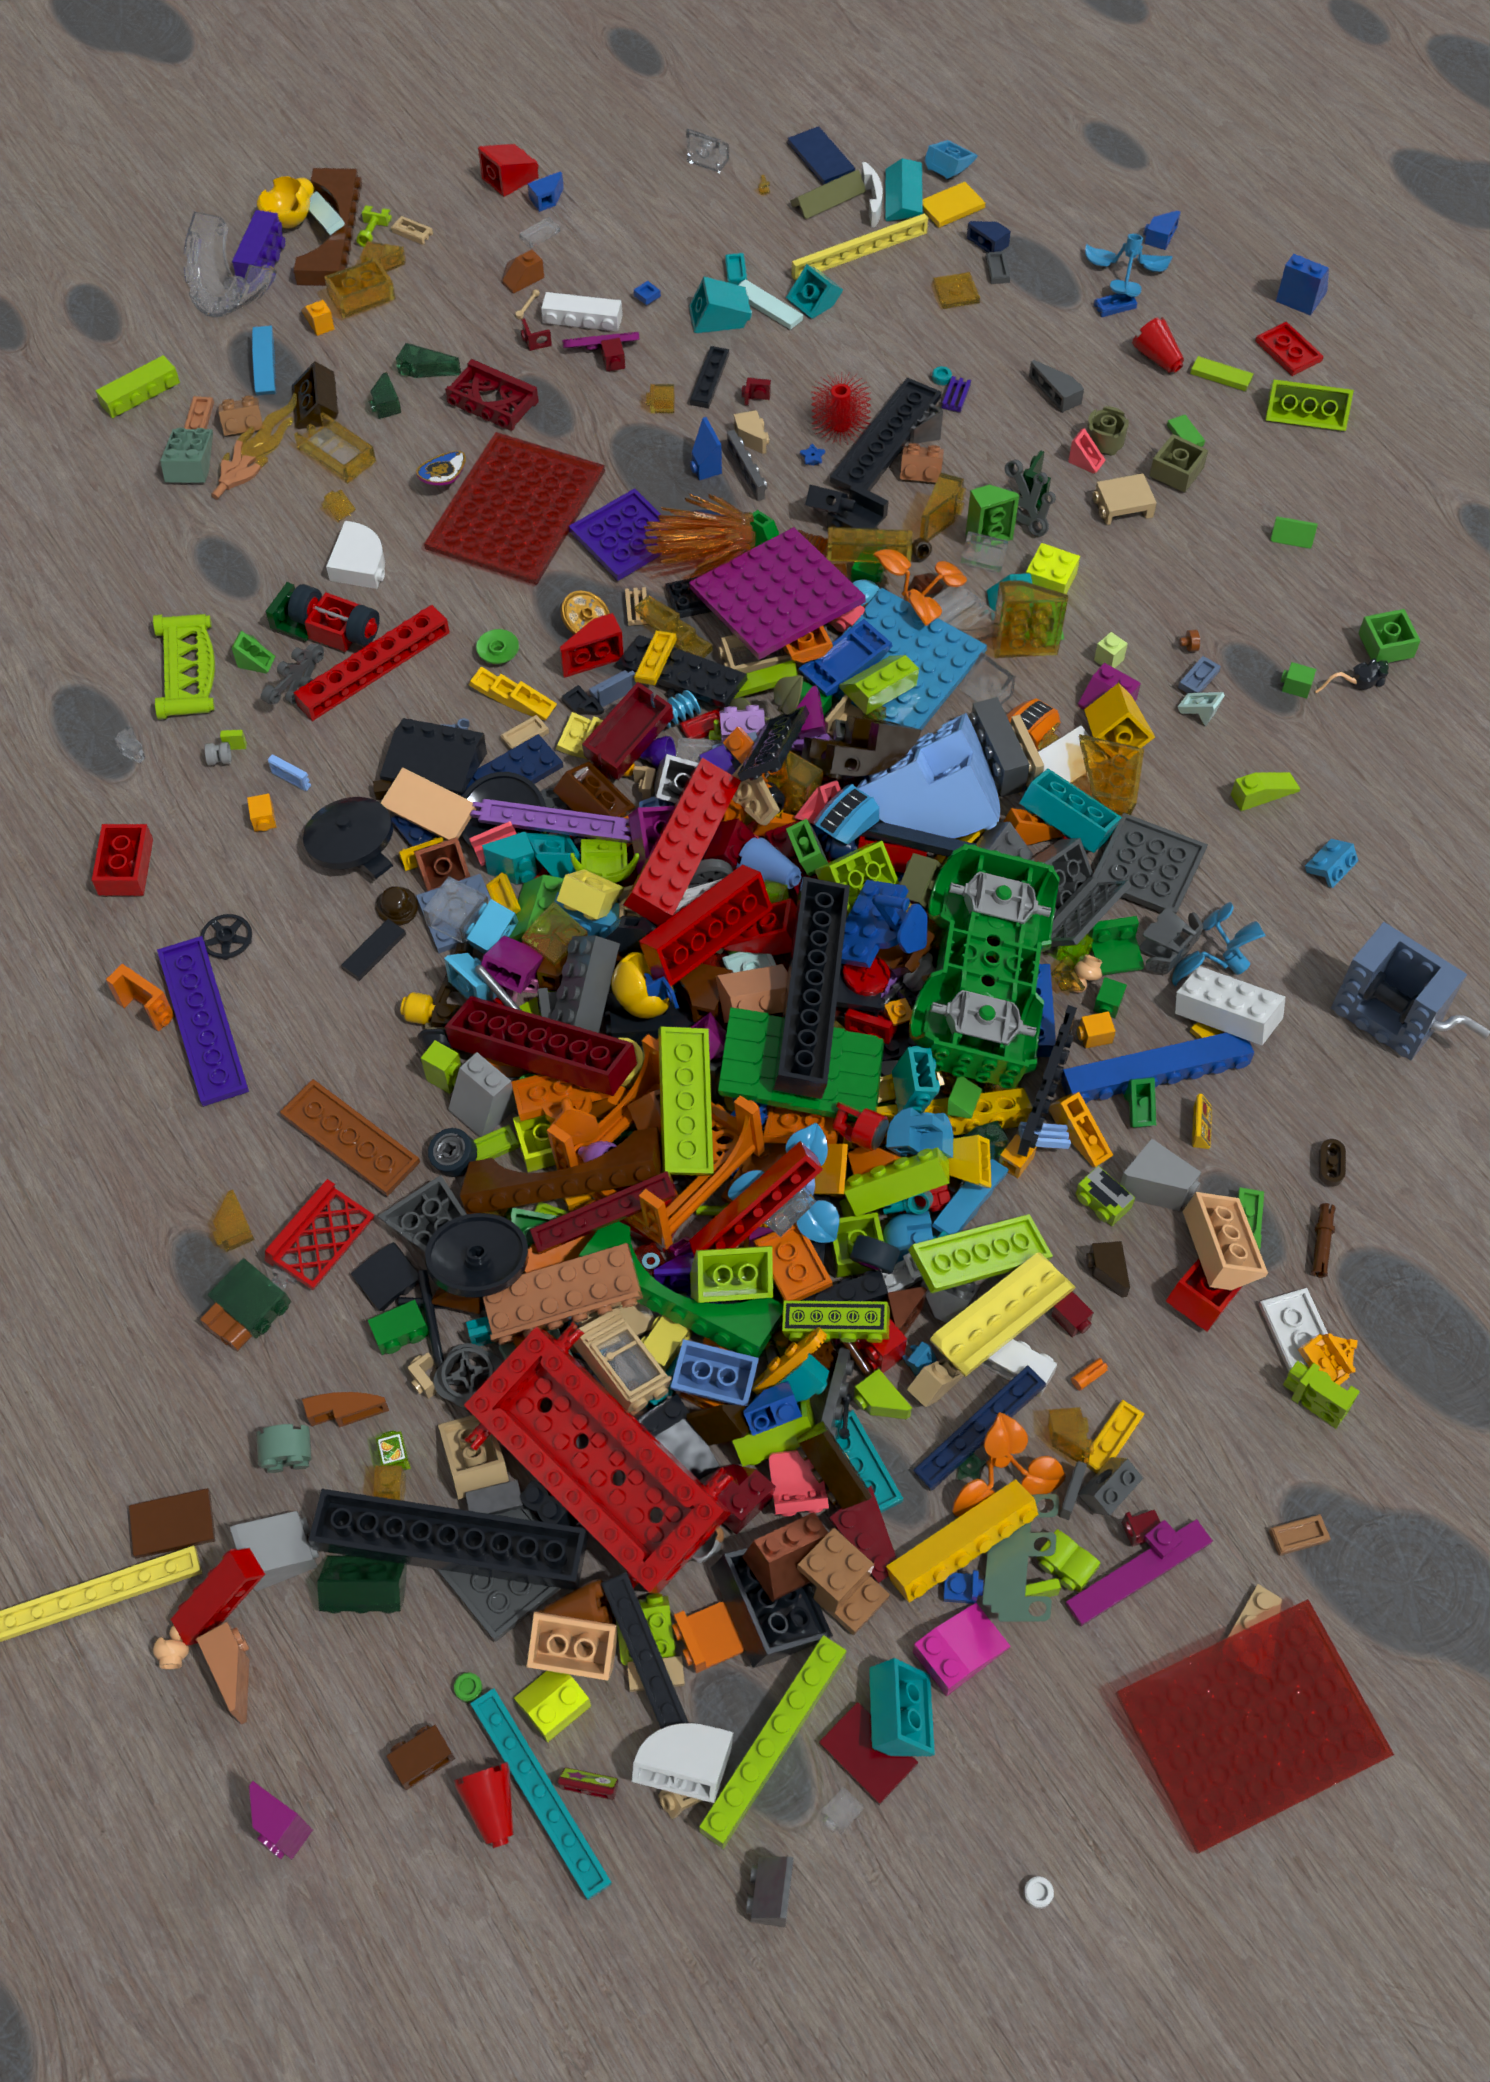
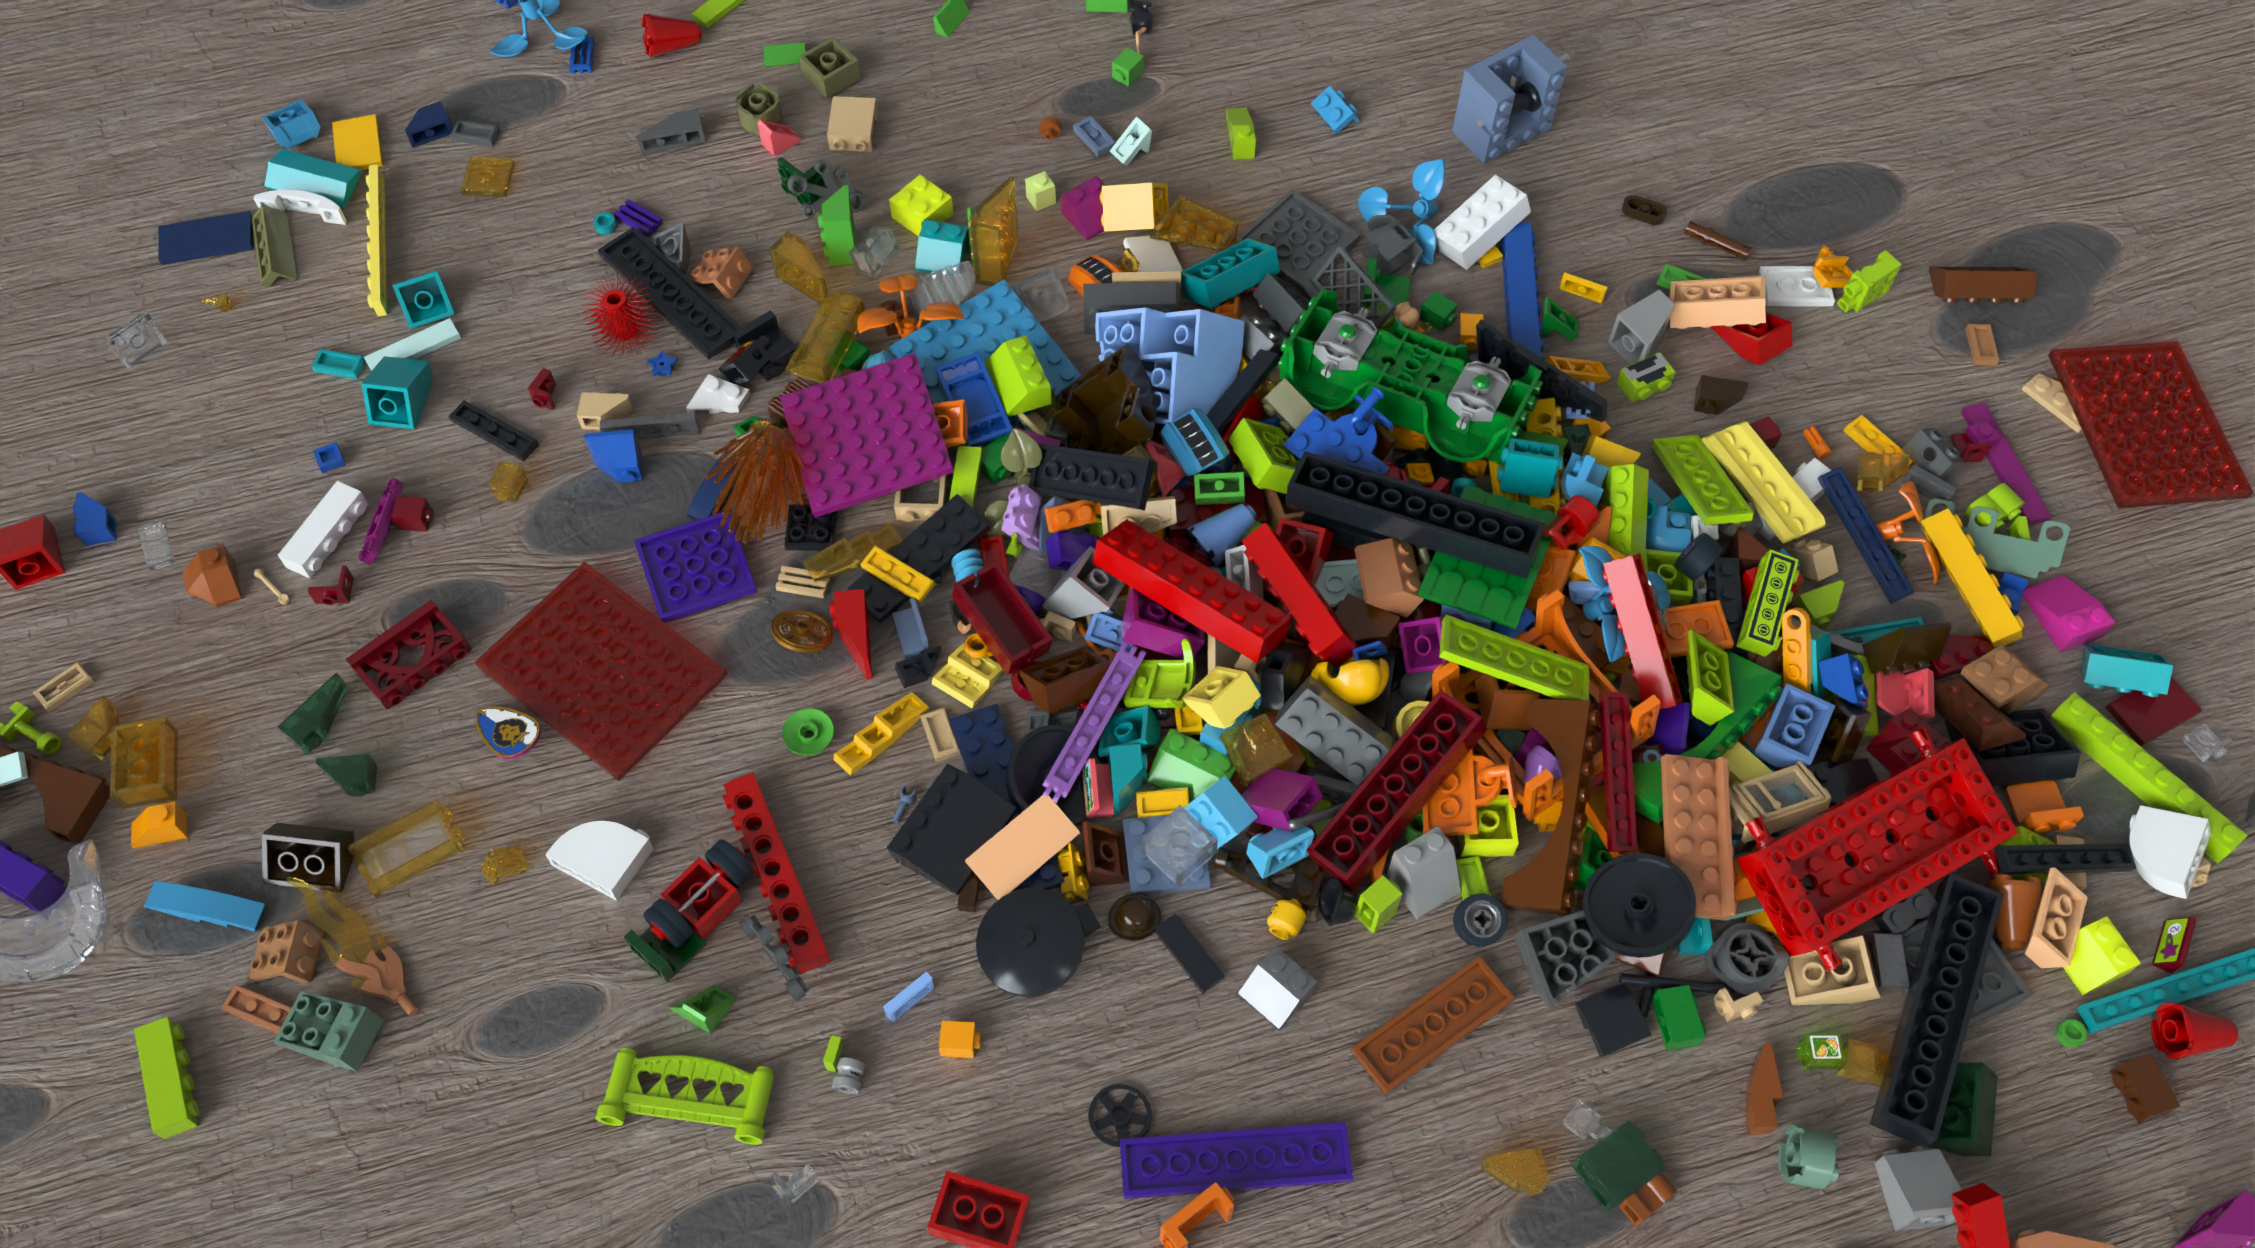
camera: 75 degrees left, 0 degrees up
red fence [264,1179,375,1290] -> none
none -> white wing [686,374,750,413]
none -> slope [1238,946,1318,1031]
none -> teal tile [1451,478,1477,498]
none -> reddish brown slope [1929,266,2037,303]

